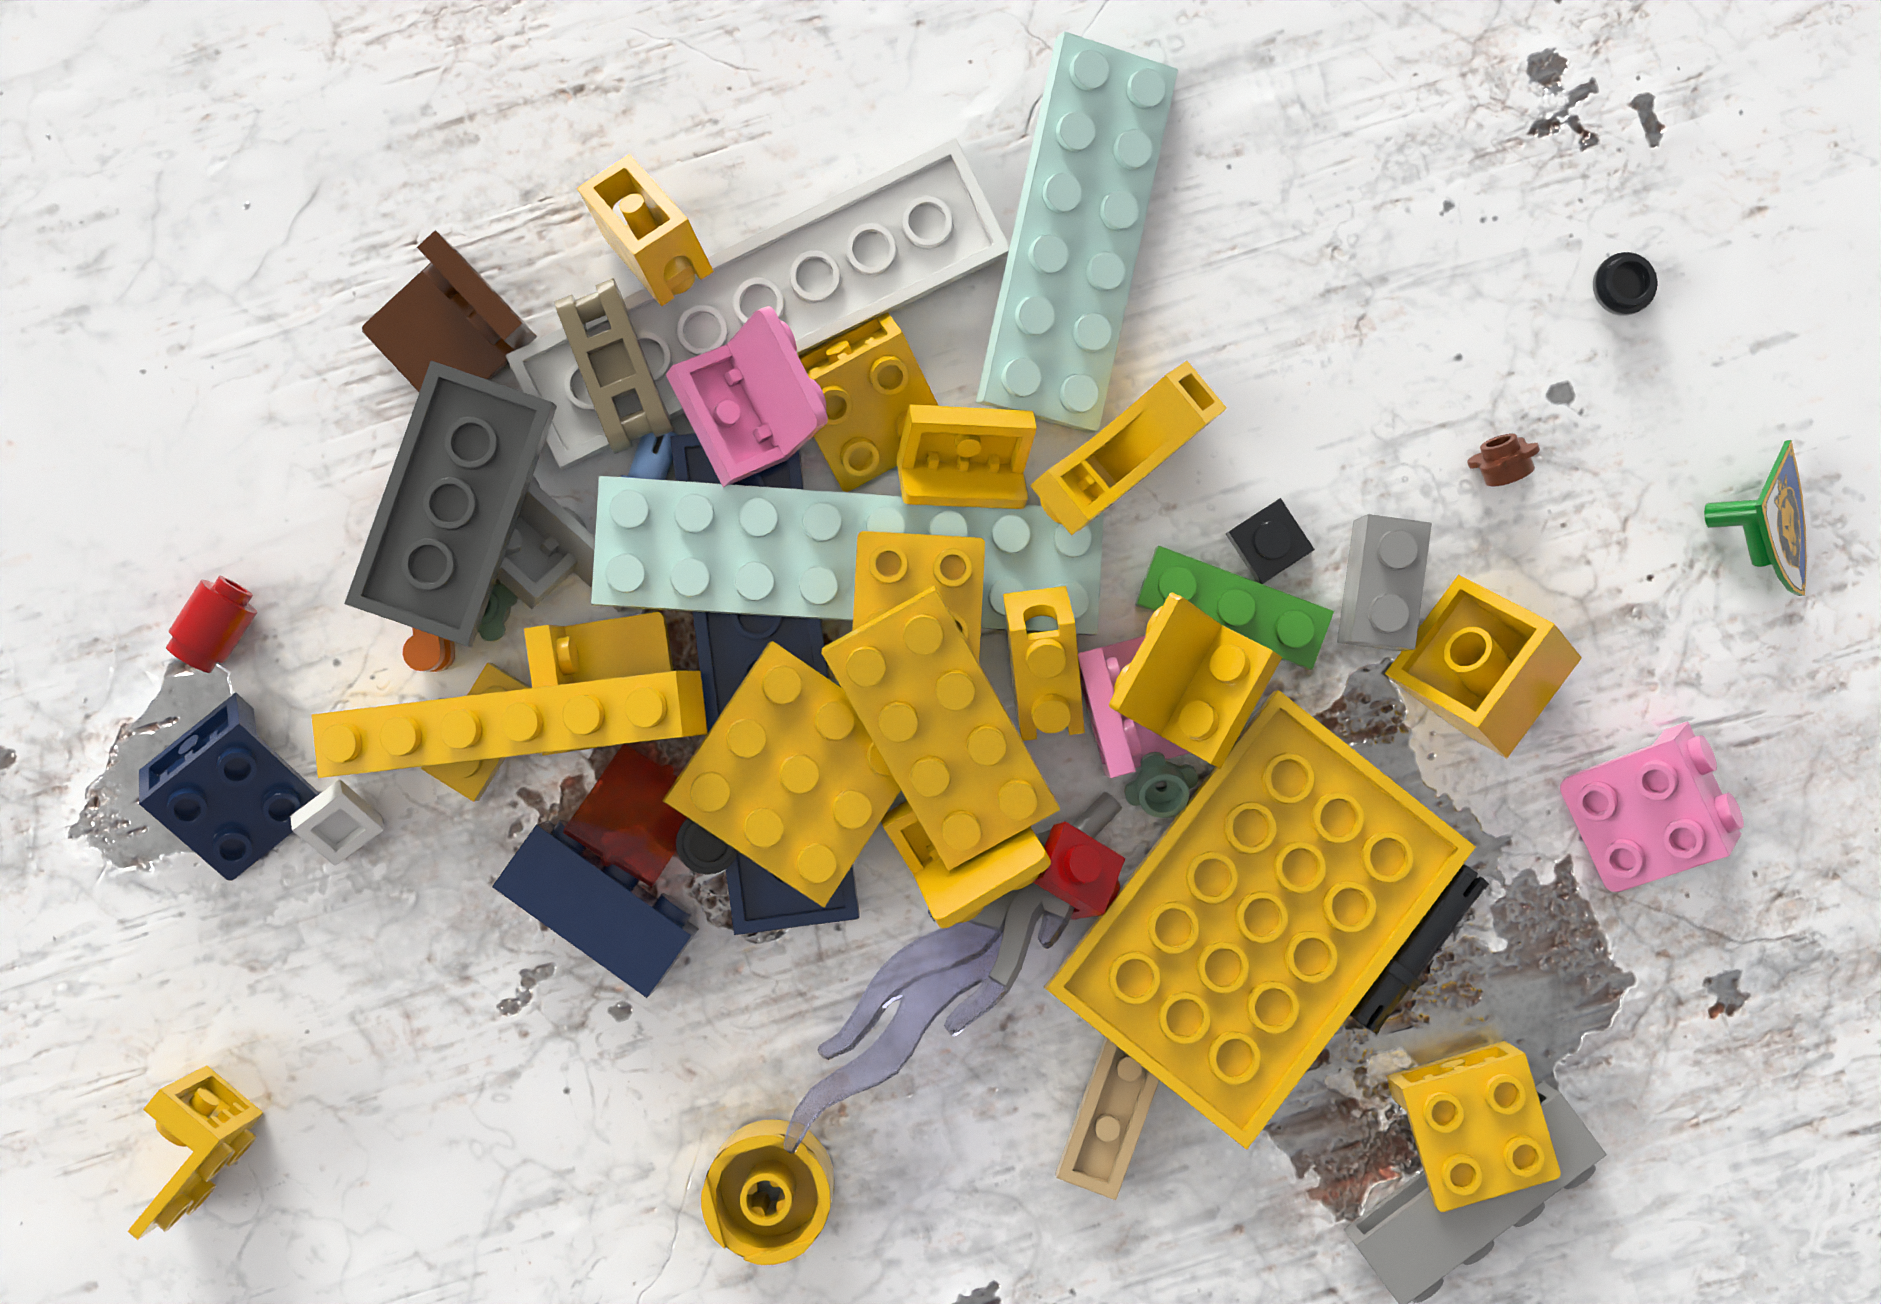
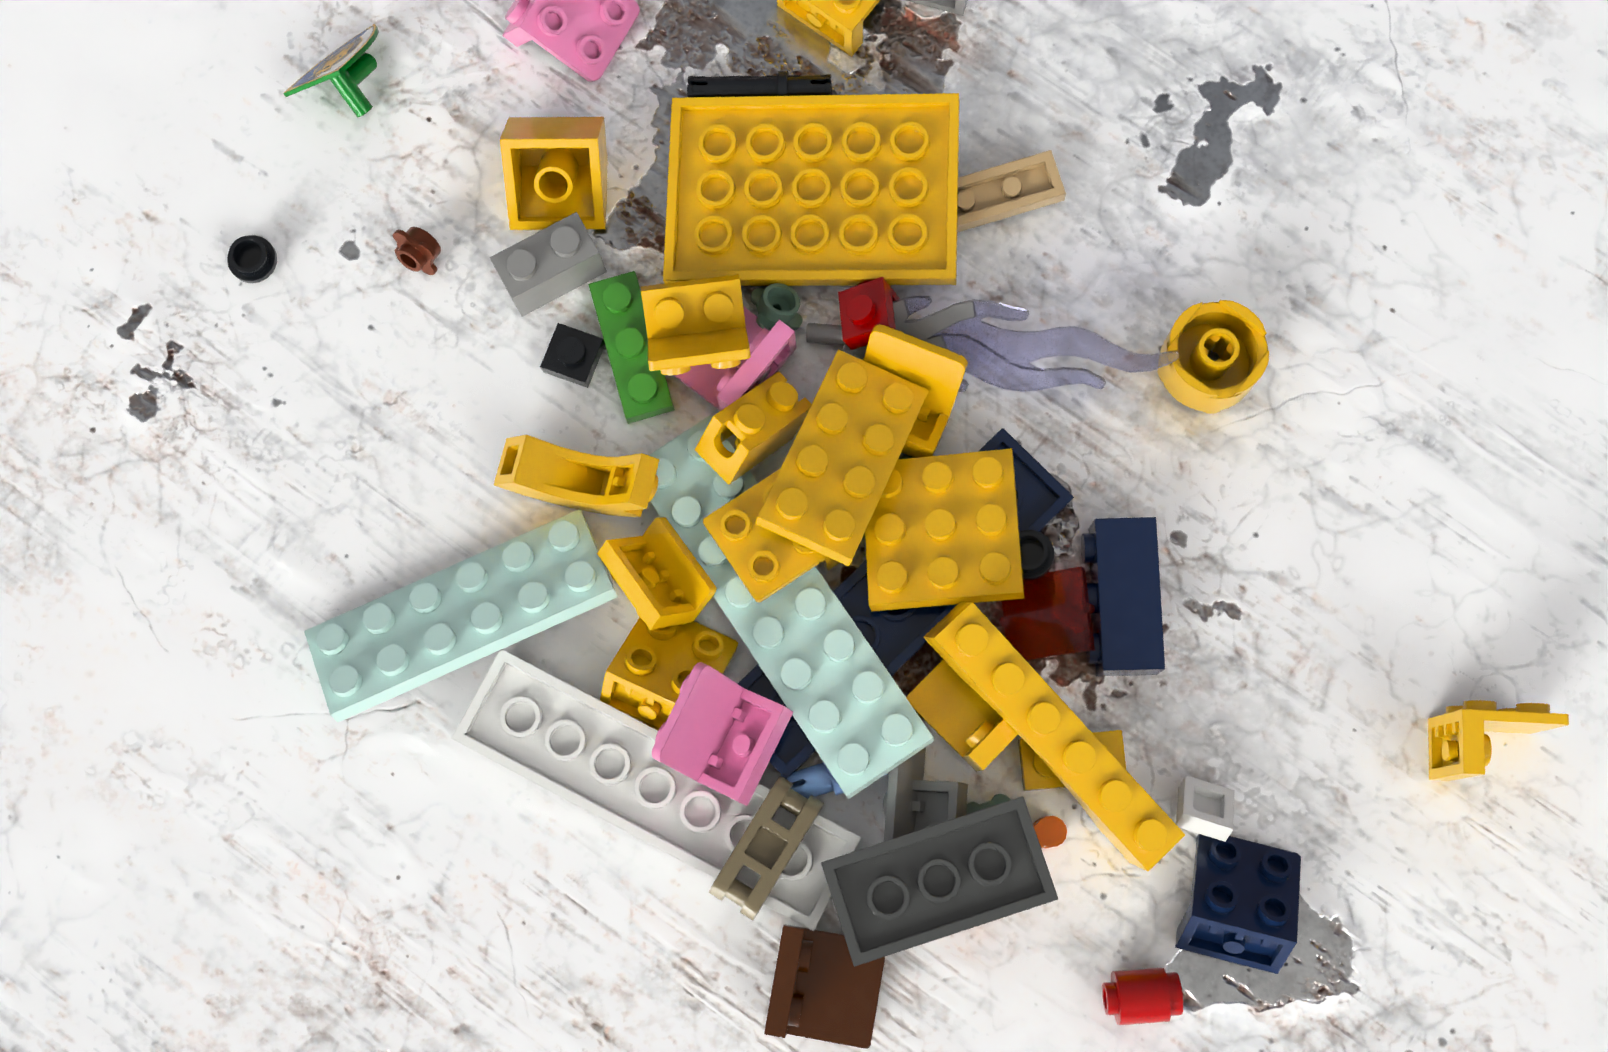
camera: 125 degrees left, 10 degrees down
yellow brick [577,154,714,307] -> none

